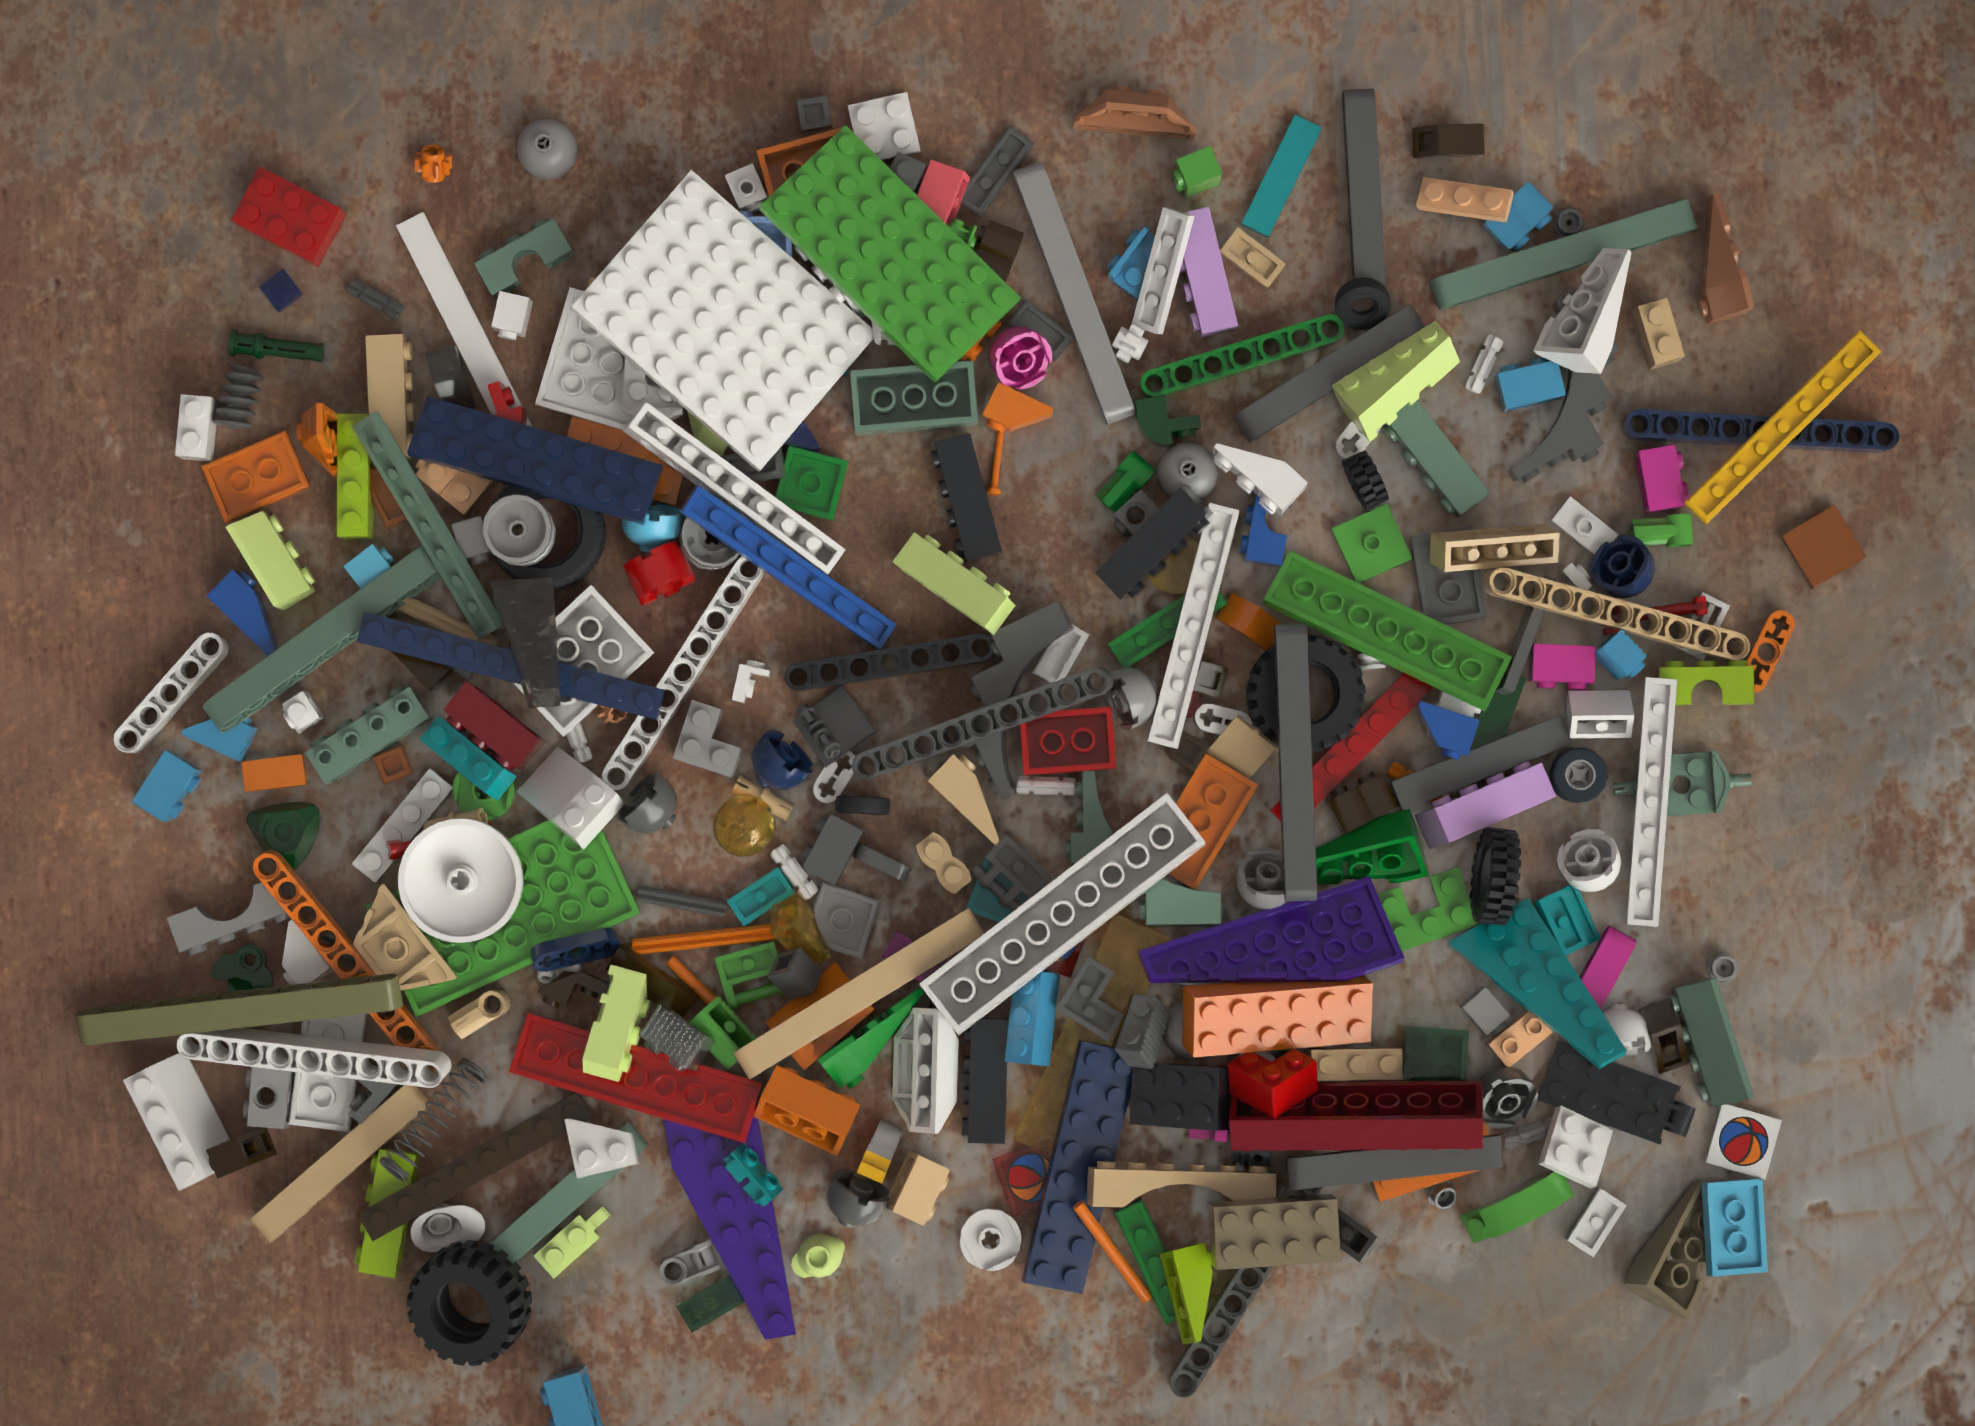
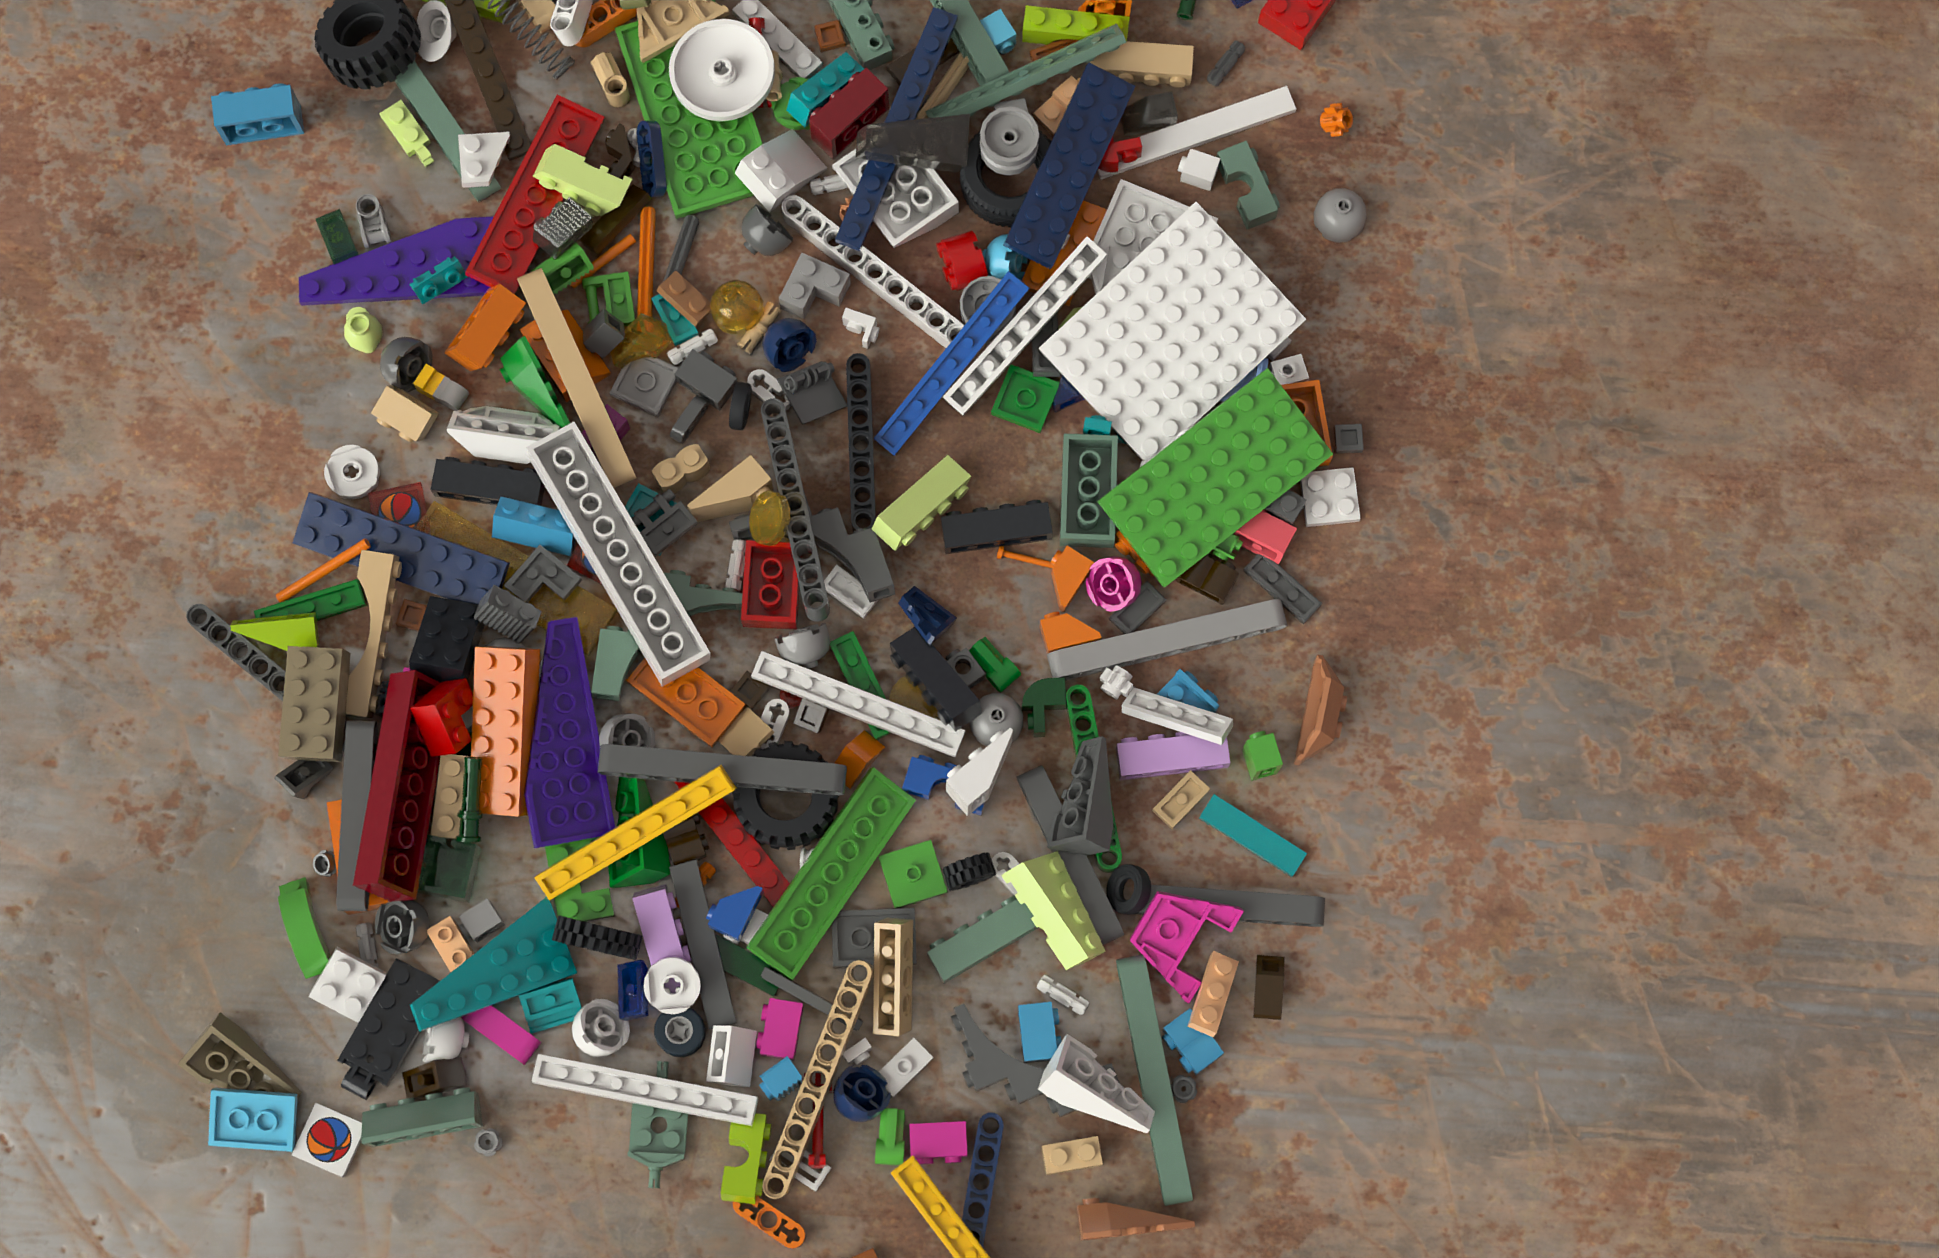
camera: 90 degrees right, 10 degrees down
white plate [1566,1188,1627,1258] -> none
none -> dark orange tile [395,599,427,632]
none -> dark green pin [456,757,483,842]
none -> yellow tile [534,765,736,901]
none -> clear blue slope [617,959,649,1021]
none -> white plate [644,957,700,1014]
none -> medium nougat plate [656,271,715,327]
none -> clear yellow tile [749,490,790,546]
none -> dark blue wing [898,586,957,645]
none -> orange slope [1040,612,1101,654]
none -> dark grey wedge [1047,736,1113,855]
none -> teal plate [1083,415,1112,435]
none -> dark pink wing [1130,891,1244,1003]

